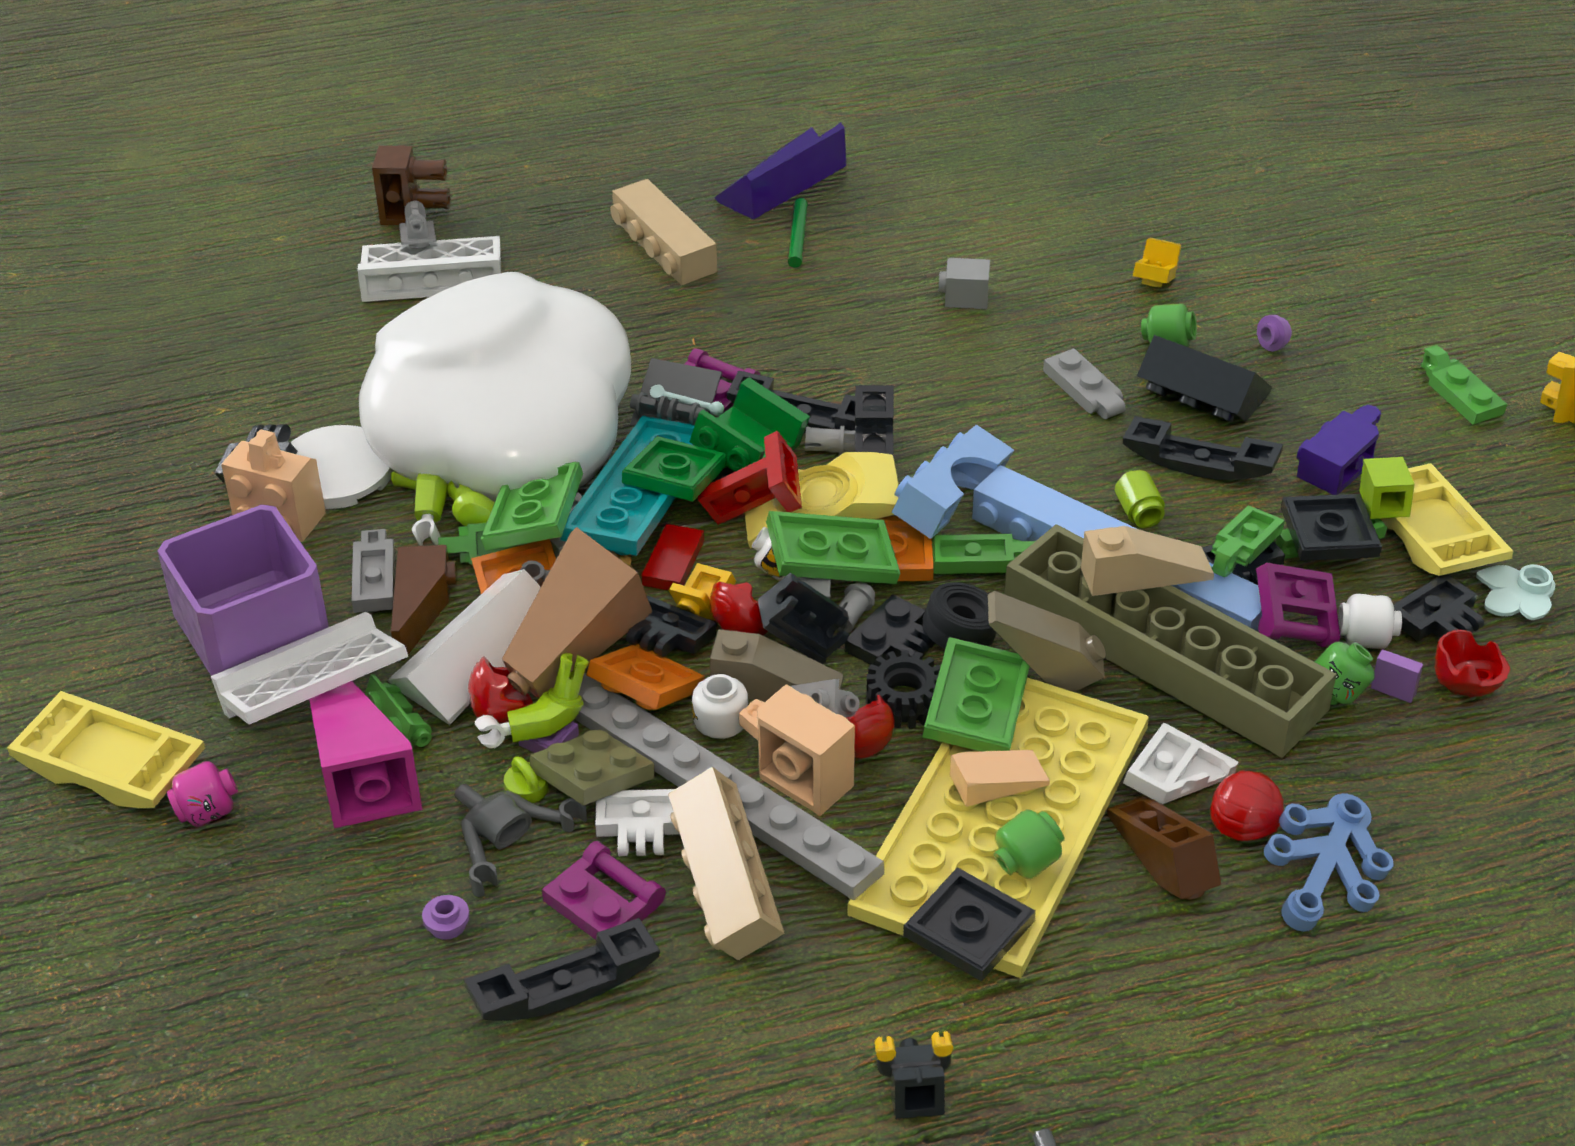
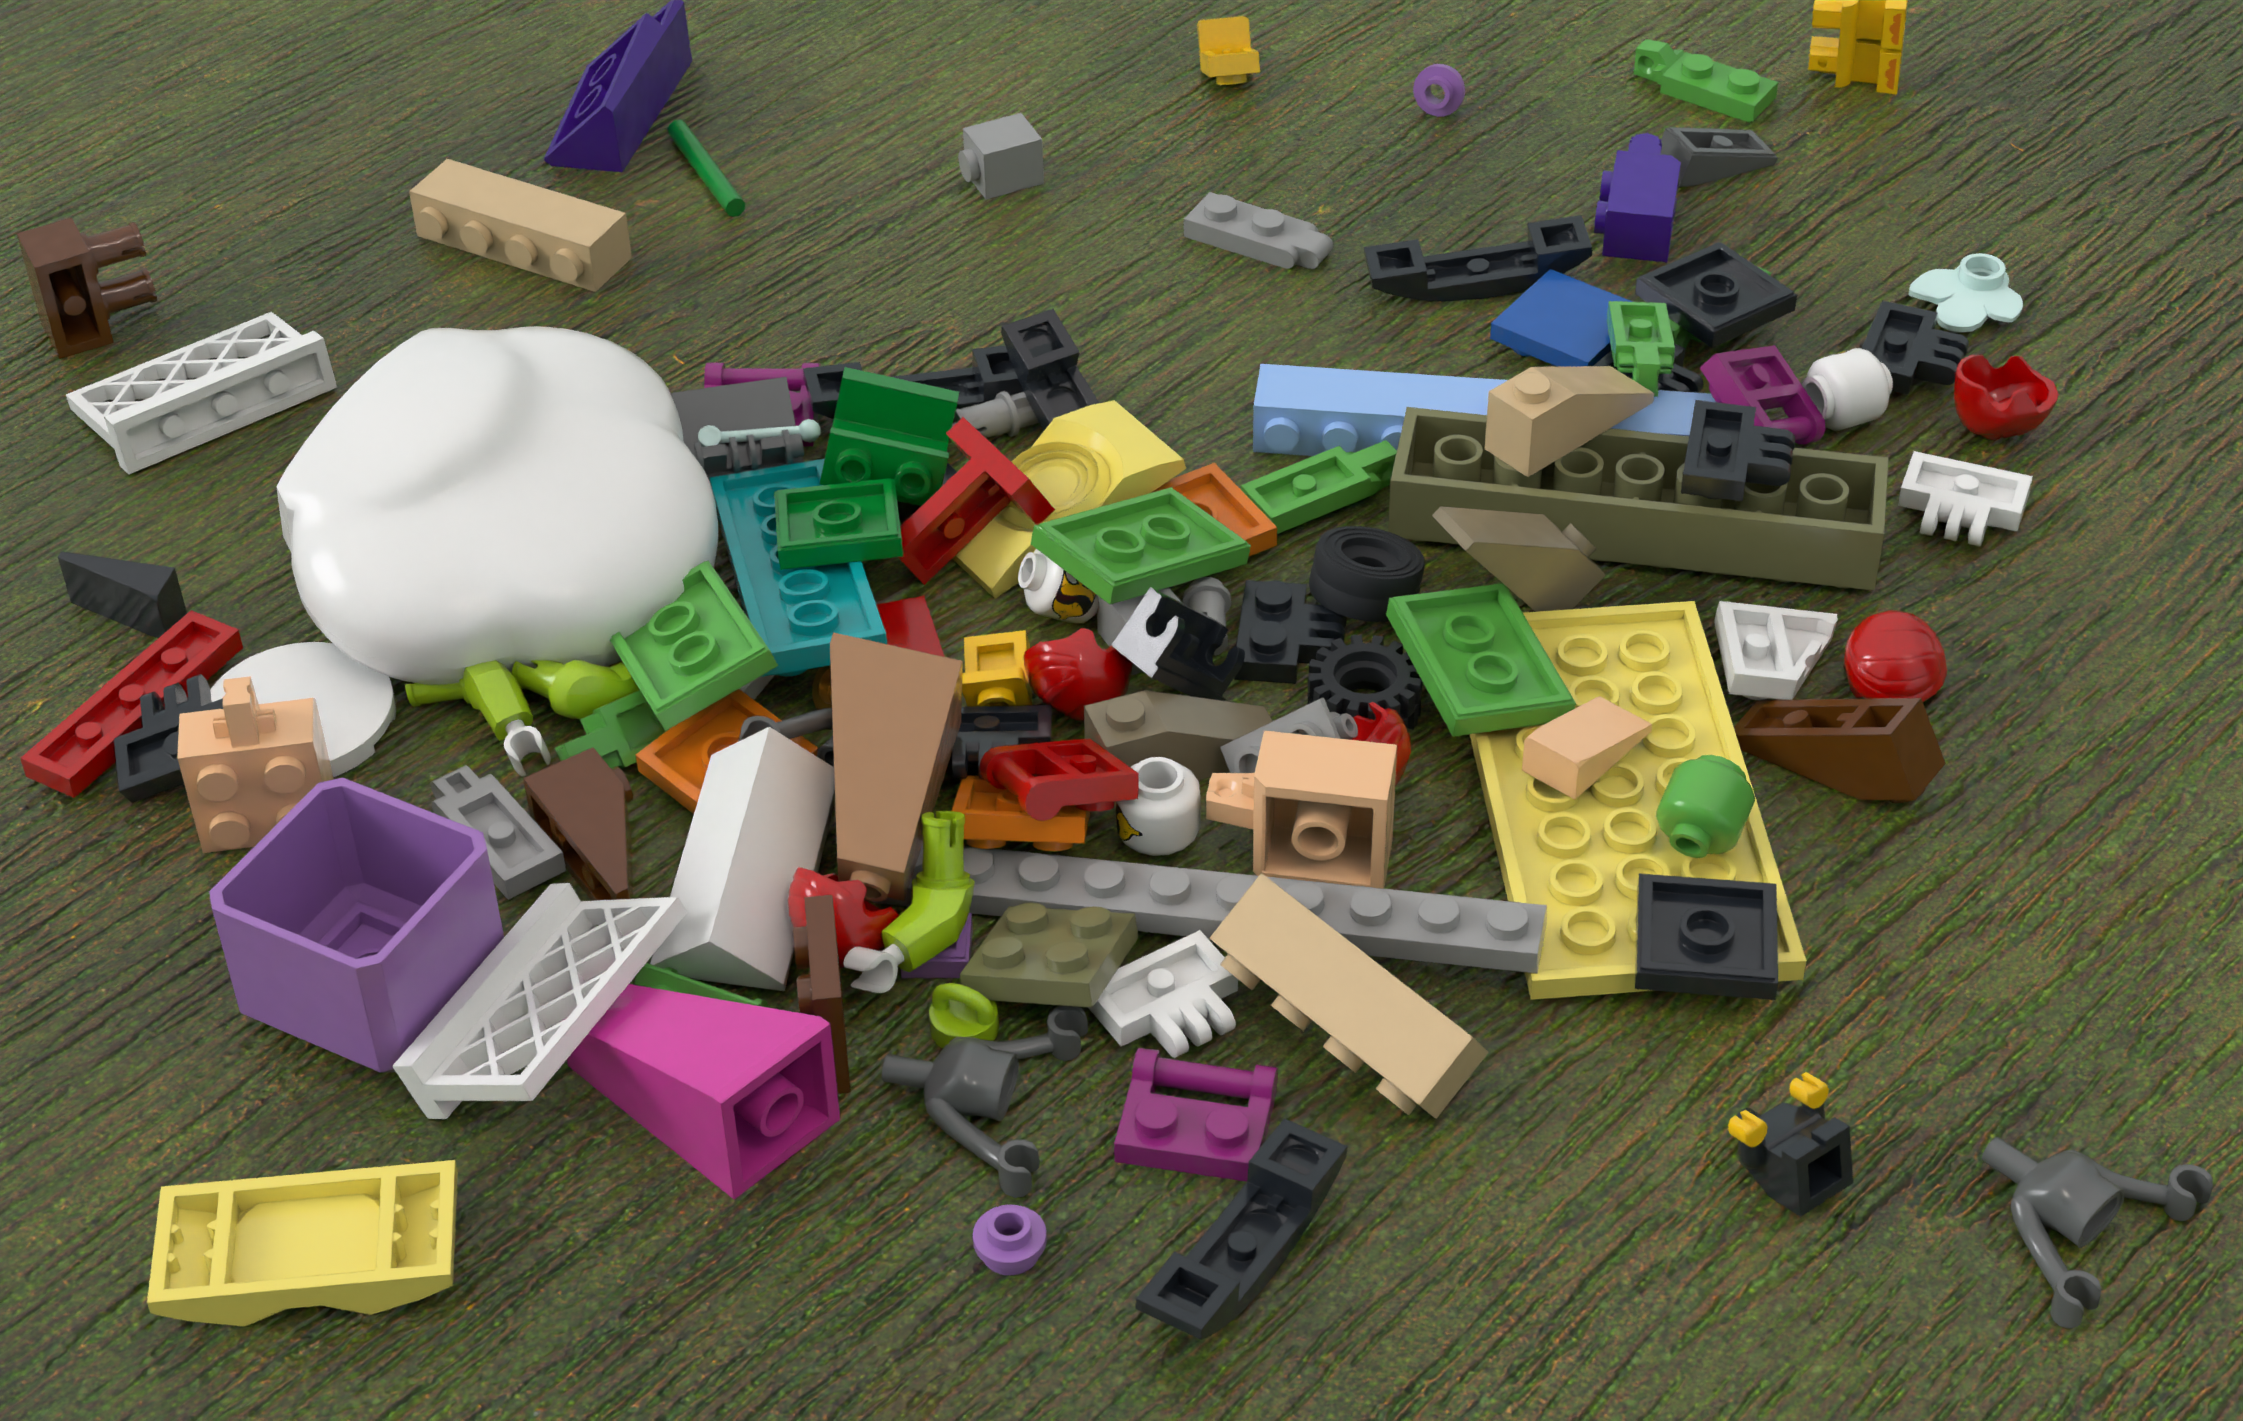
camera: 30 degrees left, 0 degrees up
dark pink head [167,761,239,827] -> none
light grey hinge [399,201,436,248] -> none
light blue arch [892,424,1014,539] -> none
lime brick [1114,470,1165,528] -> none
black slope [1137,335,1272,423] -> none
bright green head [1141,303,1197,347] -> none
medium blue plant [1264,793,1394,931] -> none
bright green head [1315,641,1375,705] -> none
lime brick [1360,457,1415,519] -> none
medium lavender tile [1371,649,1423,703] -> none
light yellow slope [1380,463,1513,576] -> none
none -> red plate [20,610,243,798]
none -> black slope [58,551,187,638]
none -> reddish brown plate [793,895,851,1094]
none -> red plate [980,738,1139,821]
none -> blue tile [1490,269,1633,367]
none -> dark grey slope [1661,127,1778,187]
none -> black hinge [1681,400,1795,501]
none -> white hinge [1898,451,2033,546]

